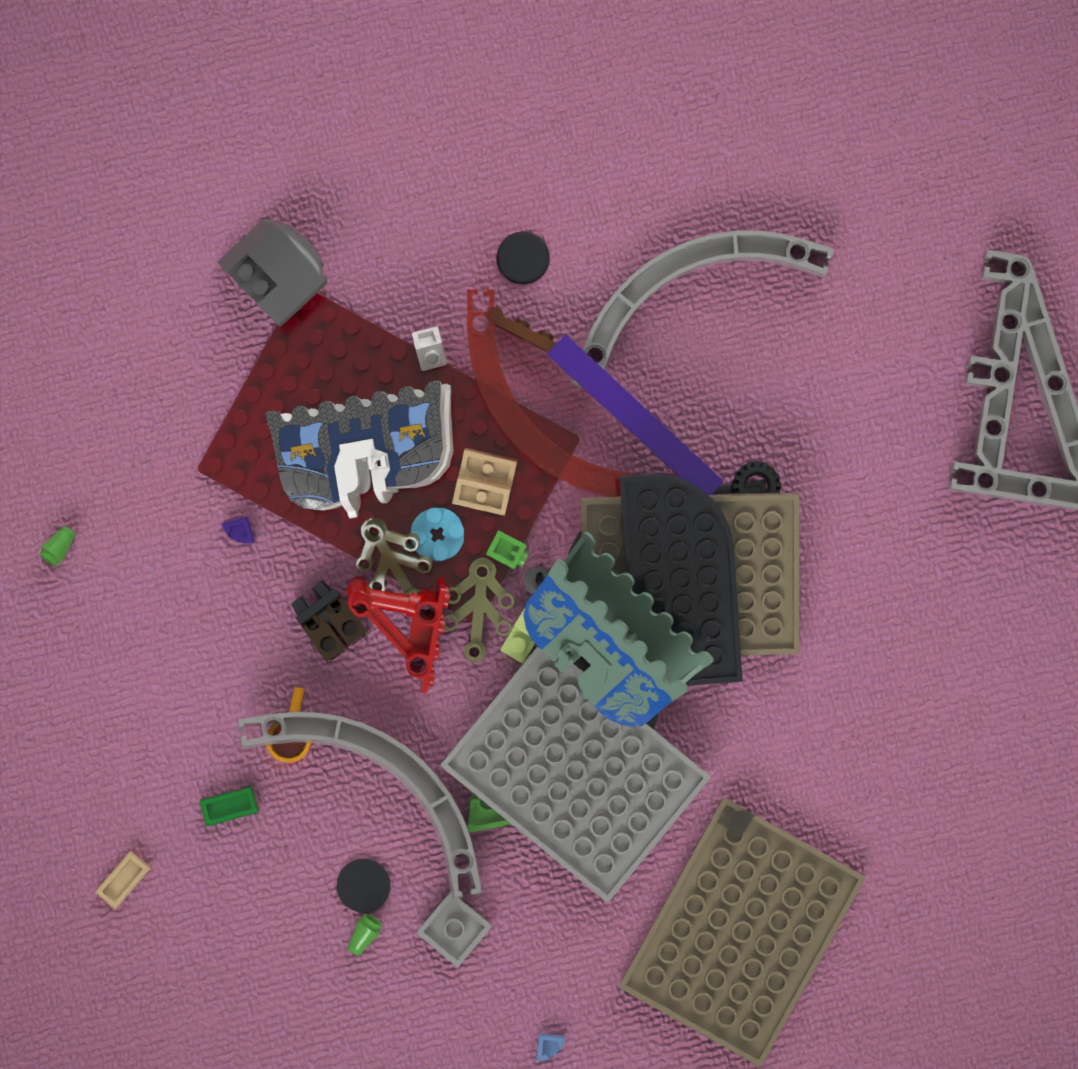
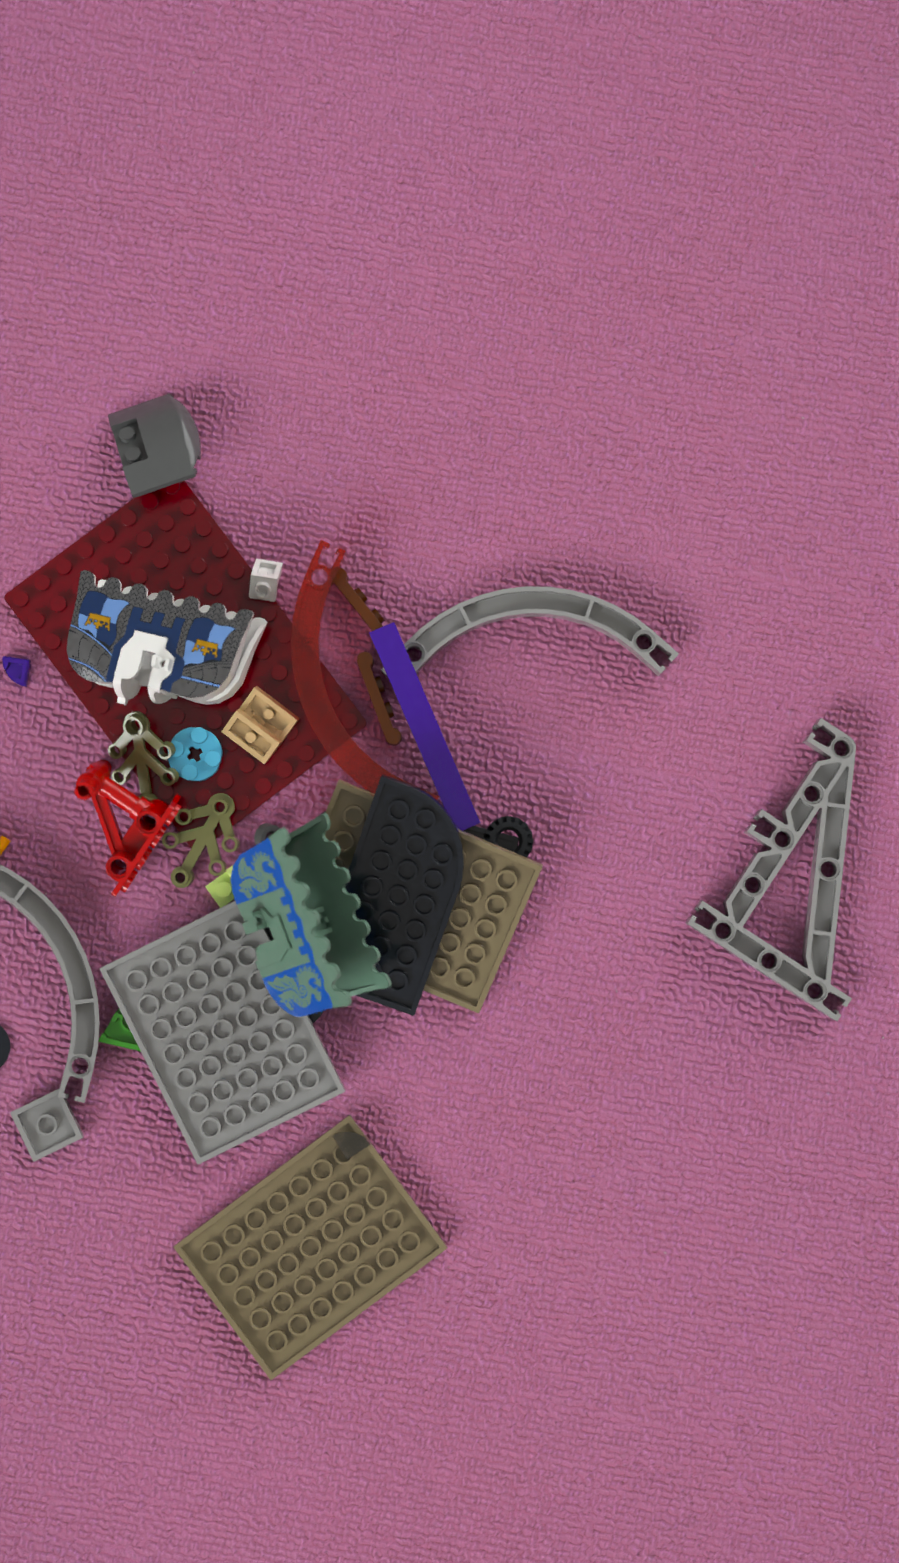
camera: 25 degrees right, 0 degrees up
dark brown hips [291,580,370,663] -> none
bright green bracket [486,530,529,570] -> none
black piece [496,232,550,285] -> none
medium blue tile [536,1033,566,1061] -> none
none -> reddish brown plate [357,652,402,746]

